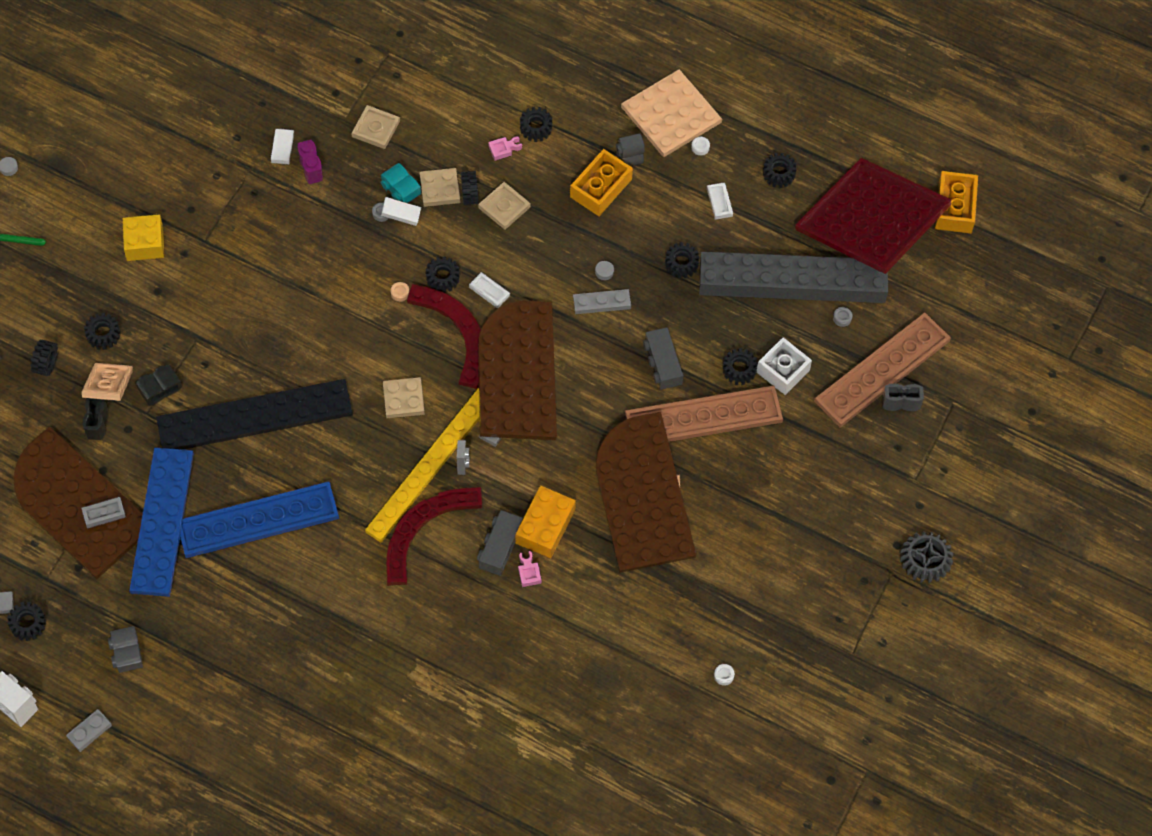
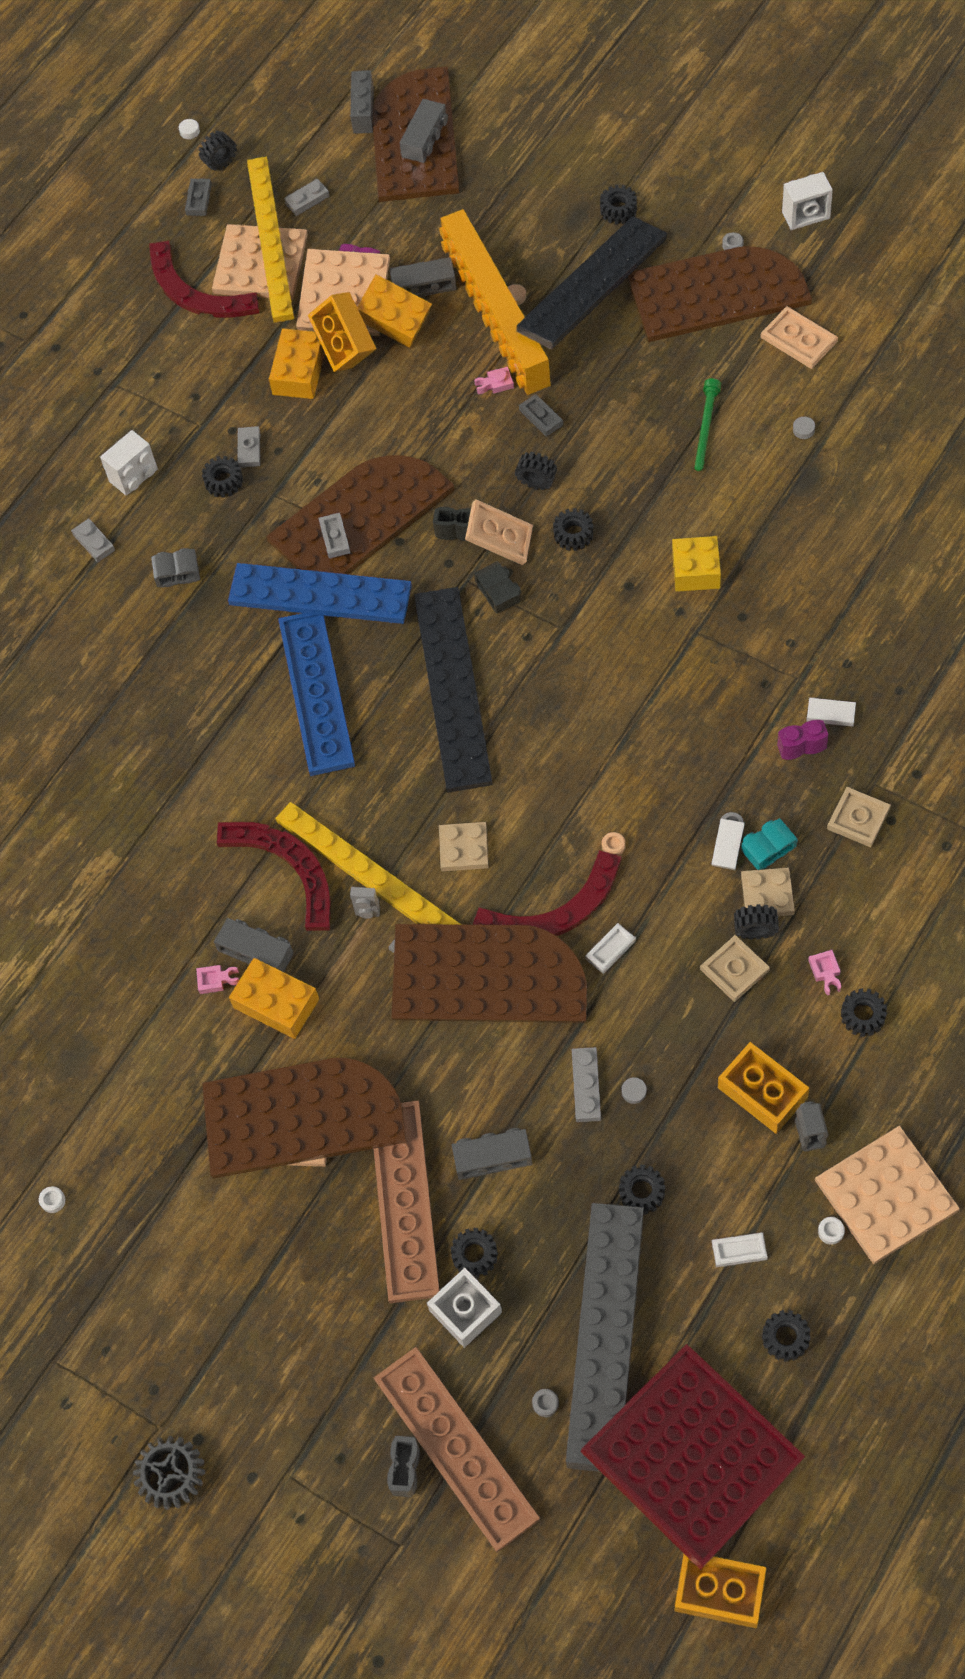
camera: 105 degrees right, 0 degrees up
black tyre [426,256,460,293] -> none

